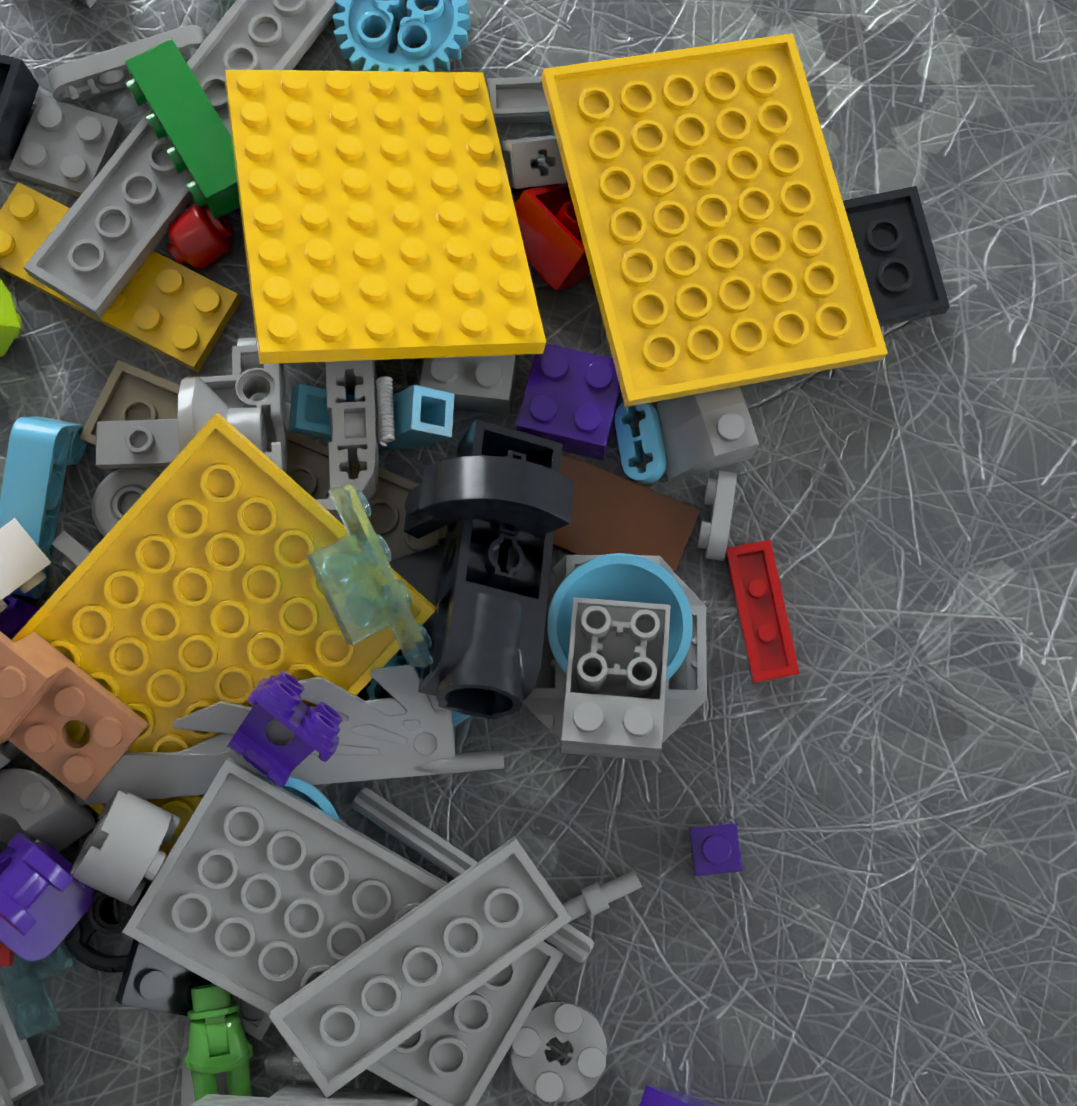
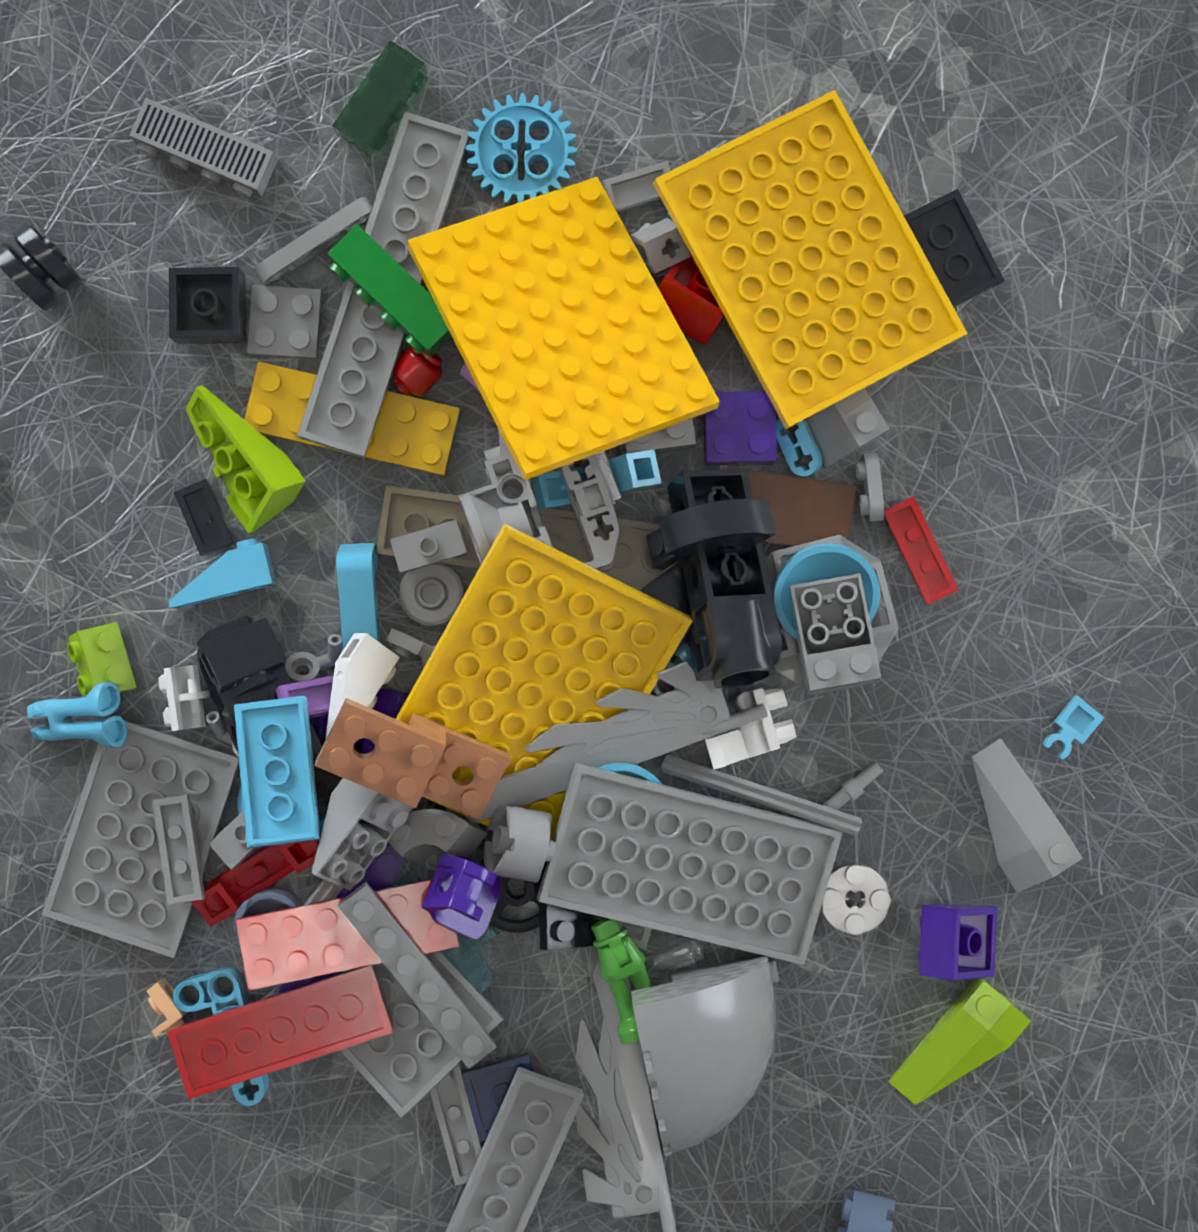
camera: 25 degrees left, 10 degrees up
dark purple piece [227,671,343,788] -> none
light grey plate [269,836,572,1098] -> none
clear light blue bracket [306,483,433,667] -> none
dark purple plate [689,823,743,876] -> none
none -> white hips [705,687,797,770]
none -> light grey wedge [971,738,1083,893]
none -> medium azure plate [1043,696,1104,759]

